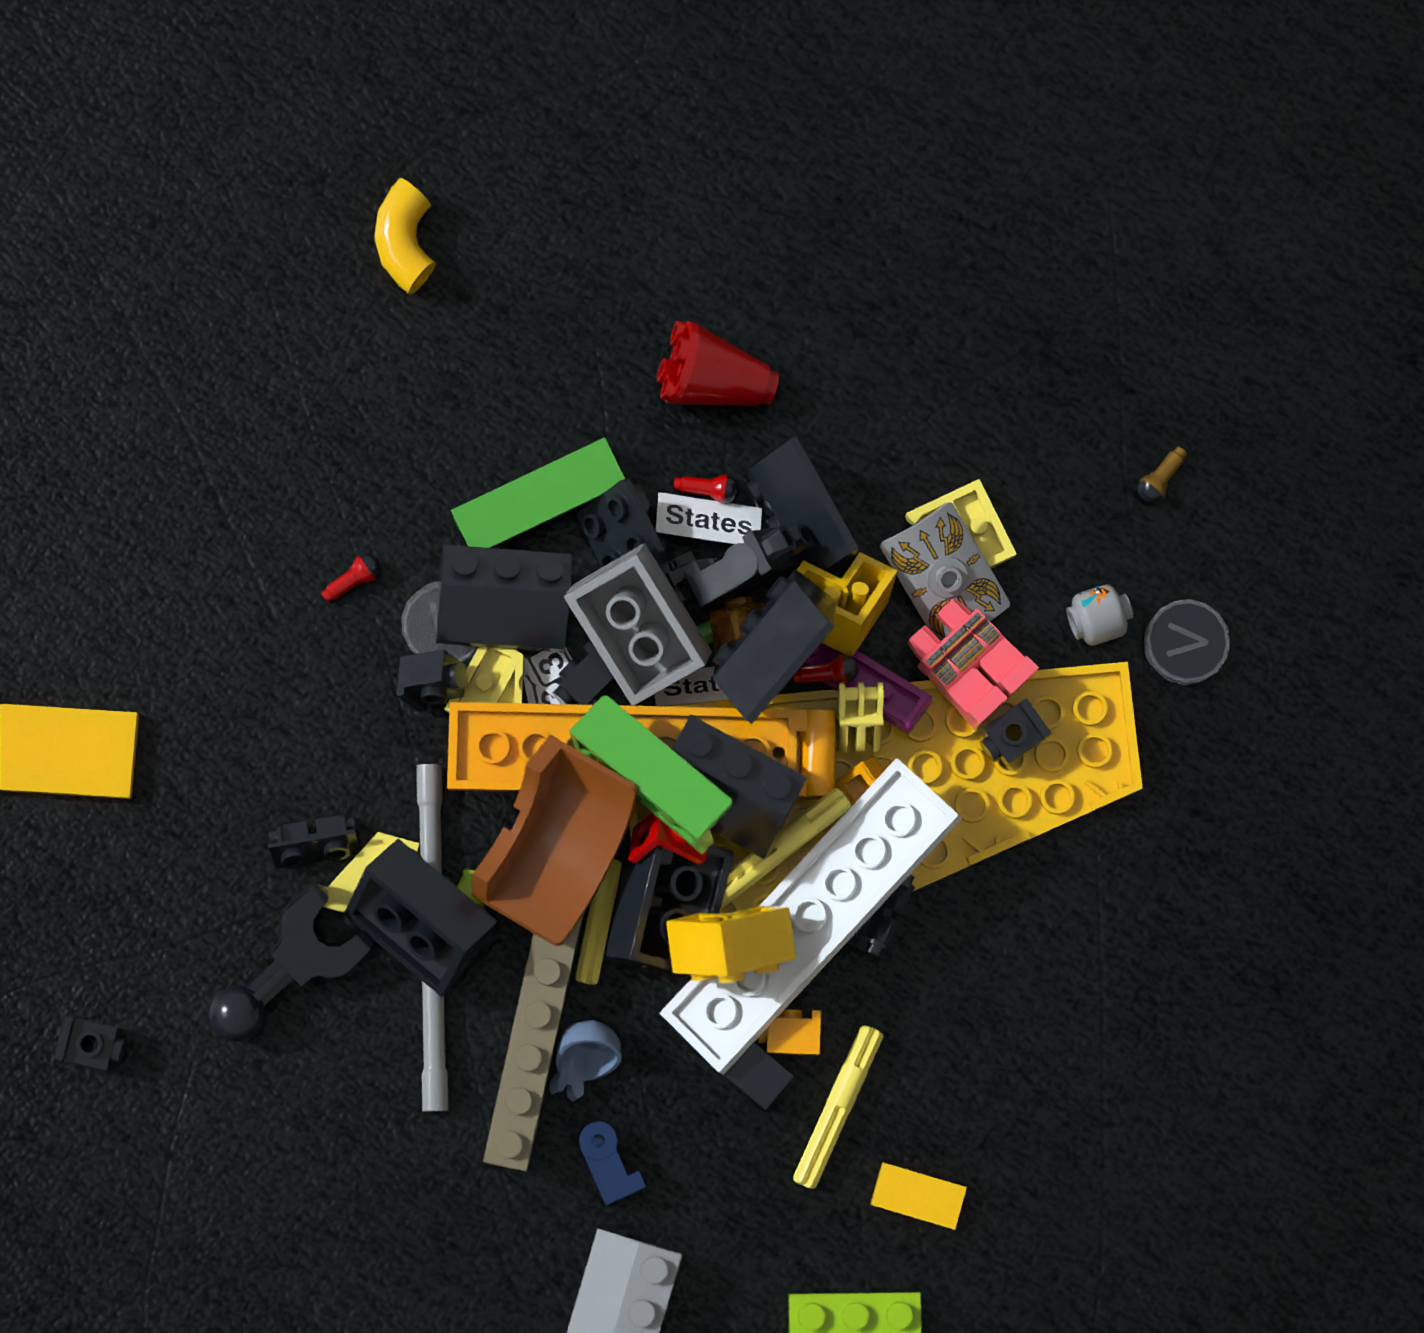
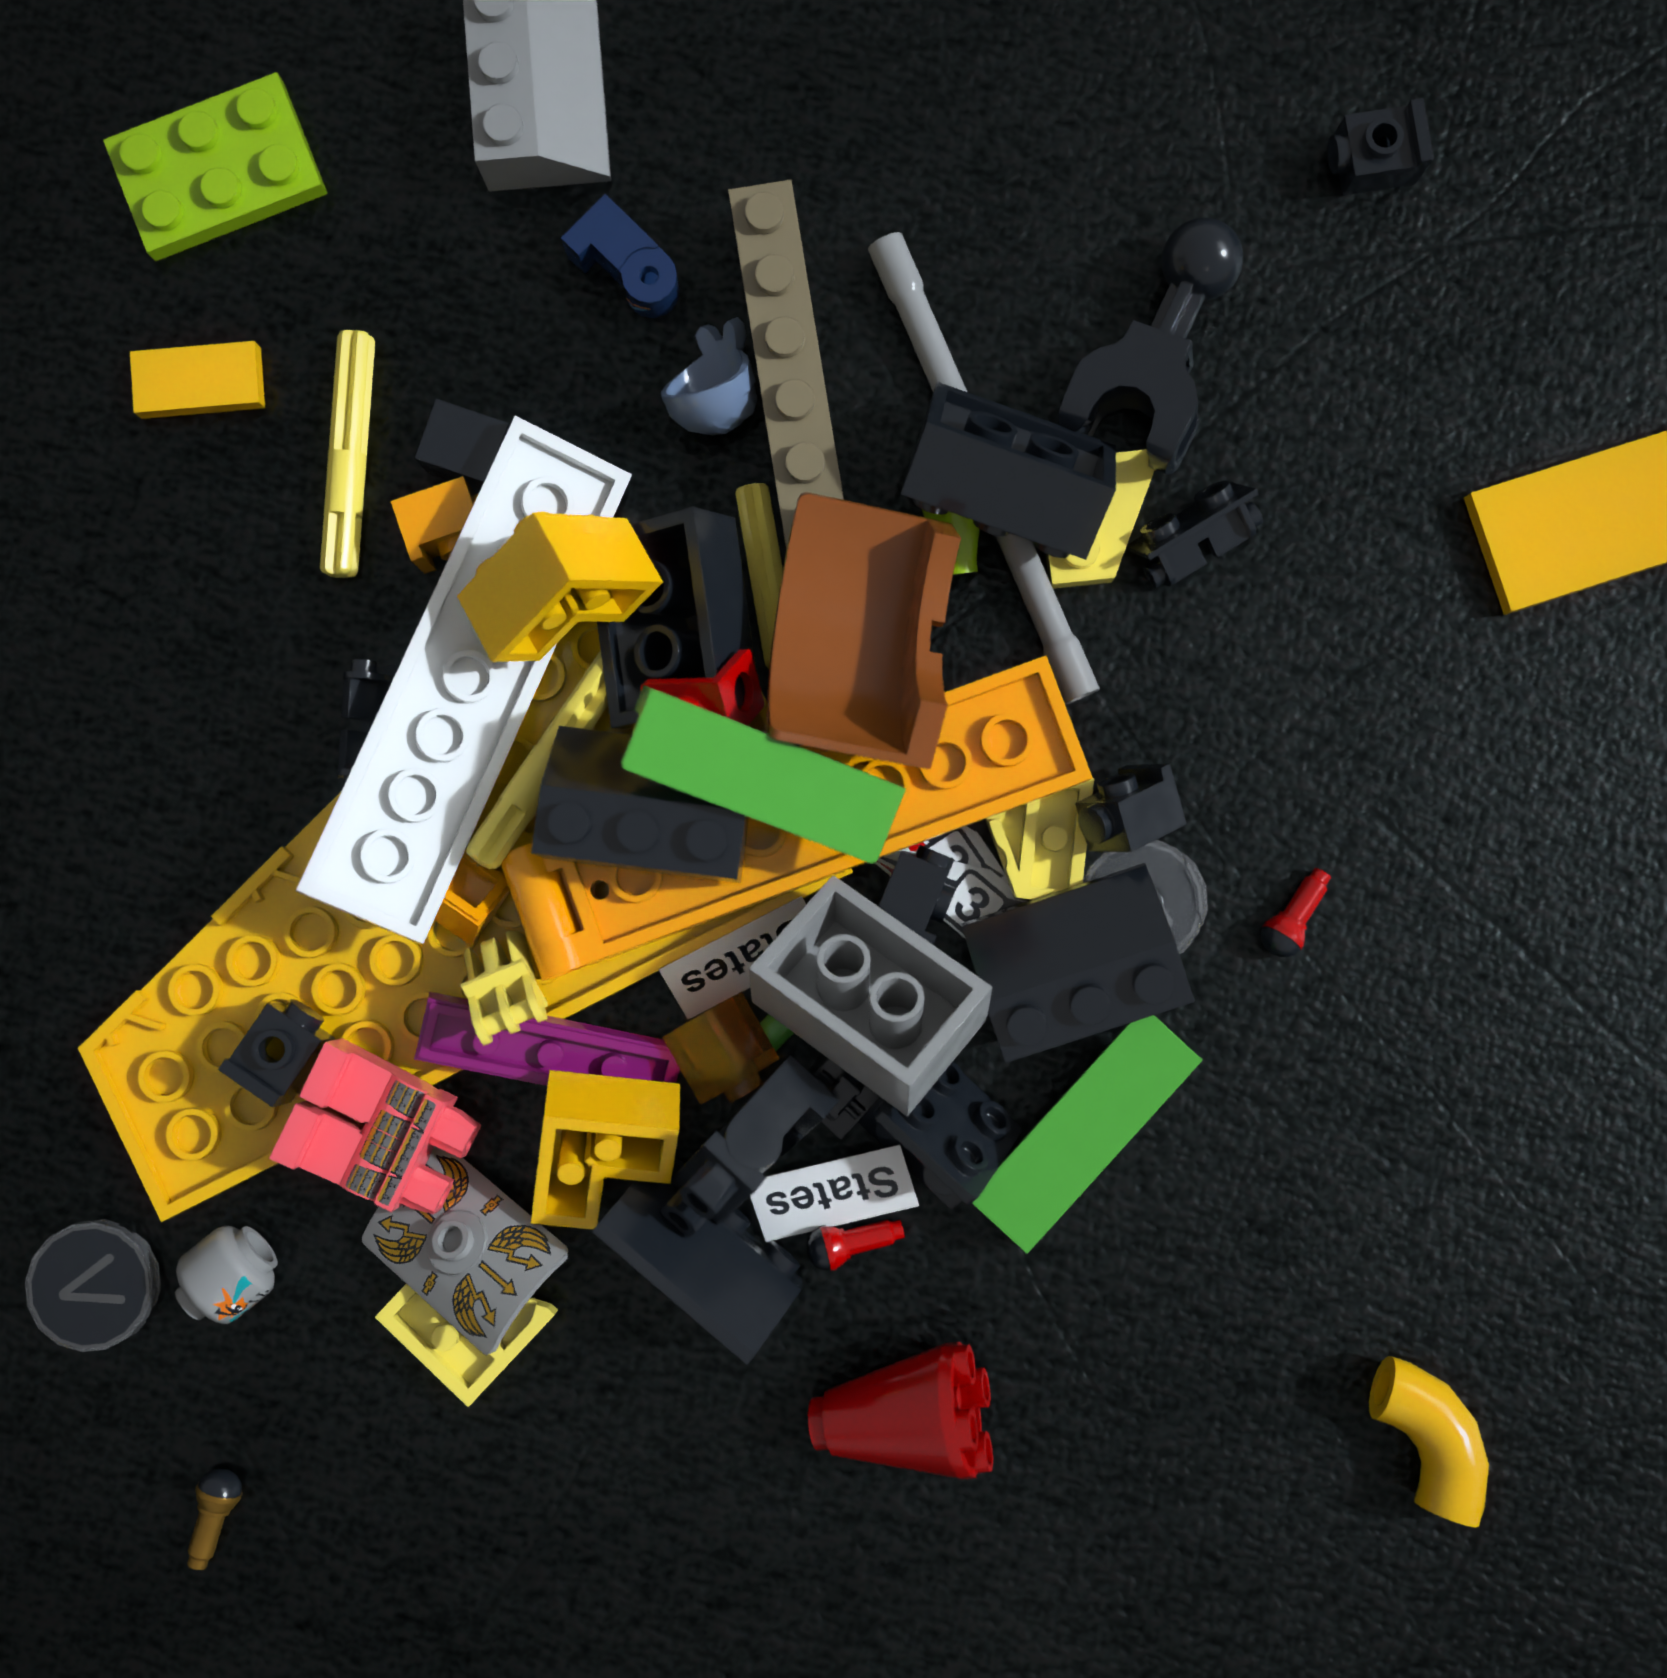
camera: 170 degrees right, 5 degrees up
black slope [712,569,836,724] -> none
red piece [793,654,859,684] -> none

